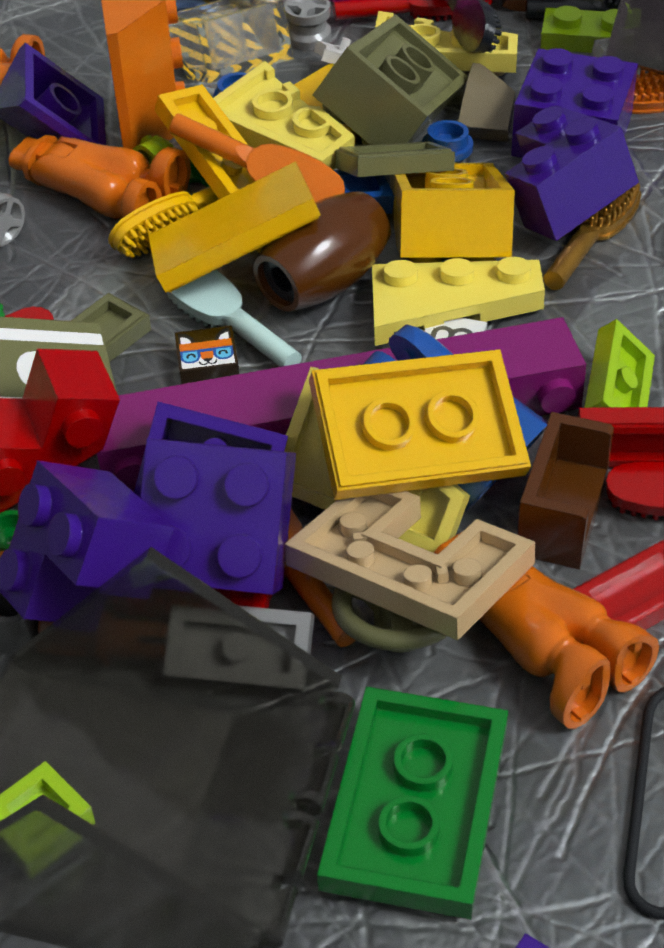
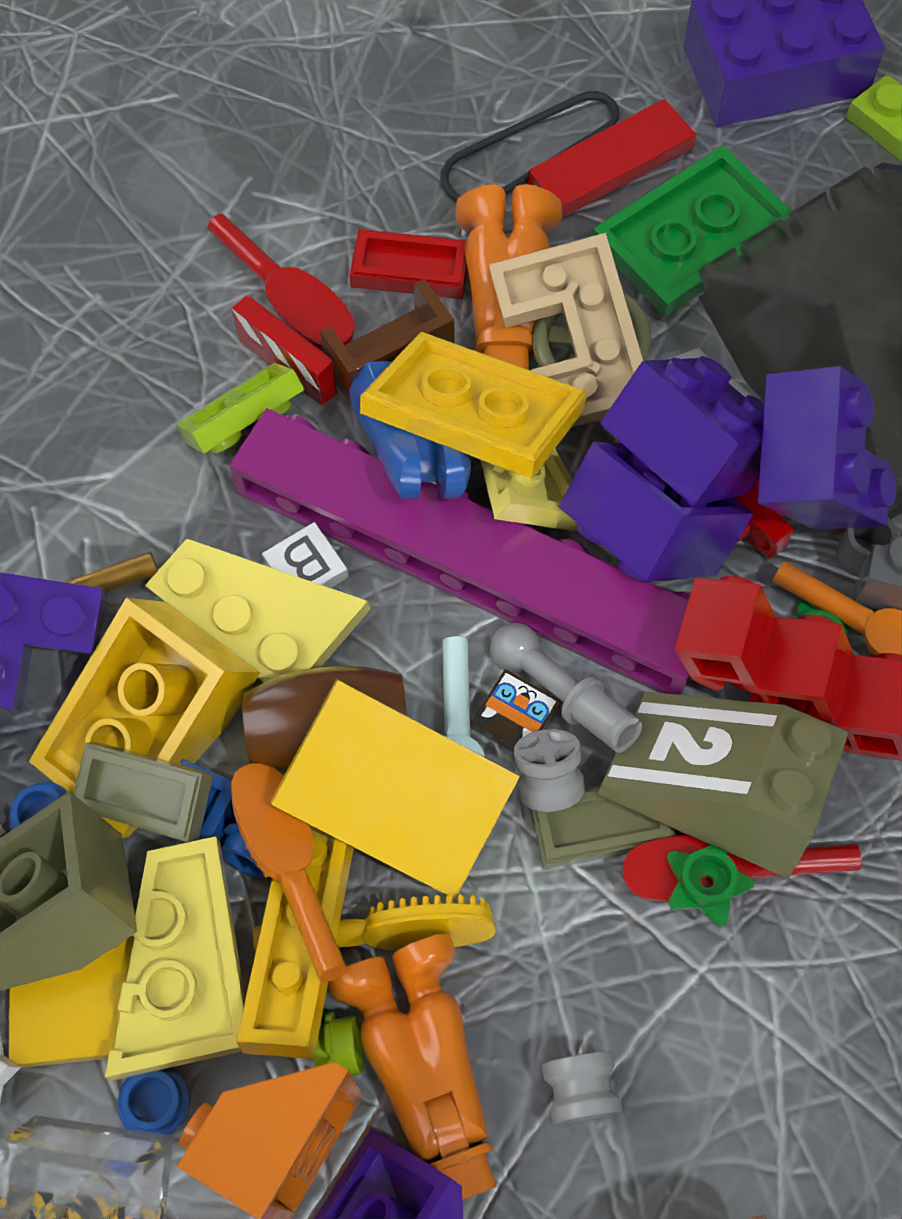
camera: 140 degrees left, 20 degrees up
none -> light grey pin [490,623,642,753]
none -> light grey wheel [514,729,585,812]
none -> red tile [528,98,697,218]

